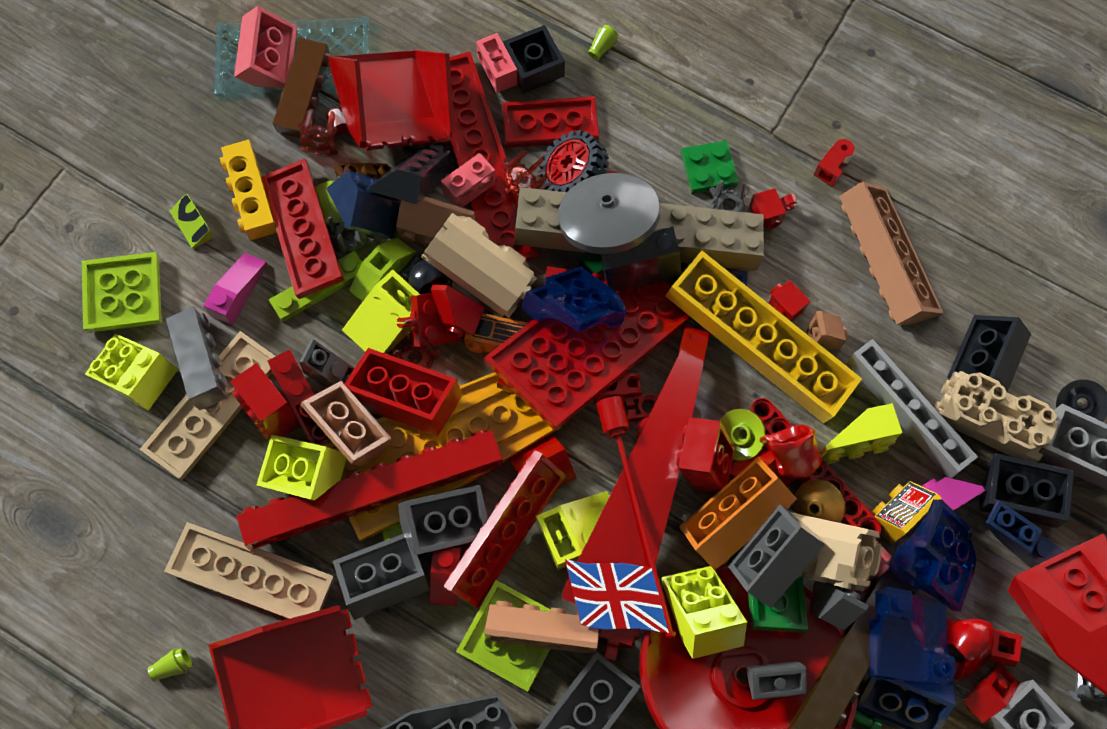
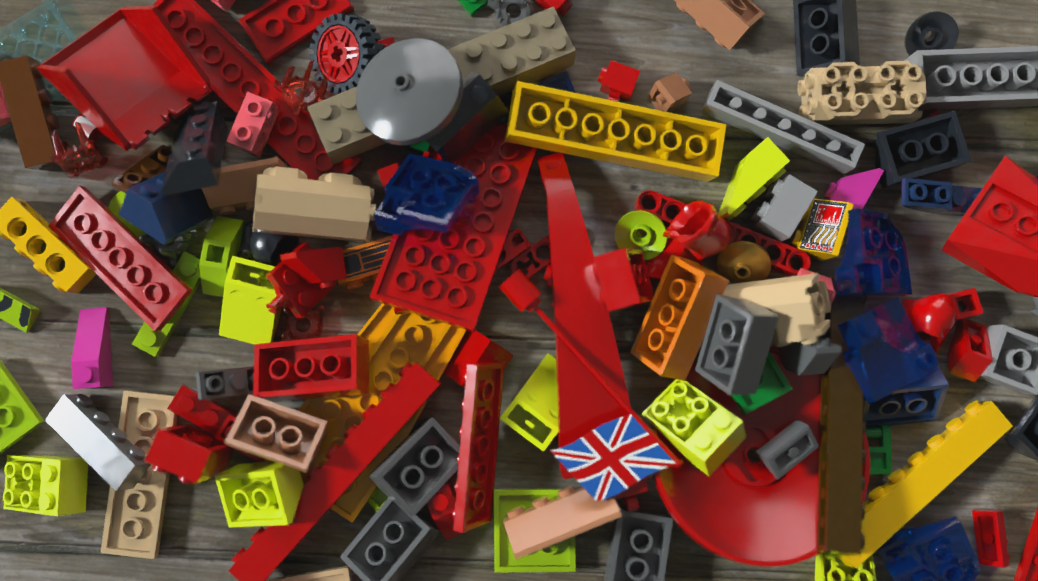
camera: 30 degrees left, 15 degrees up
none -> light grey brick [749,174,818,242]

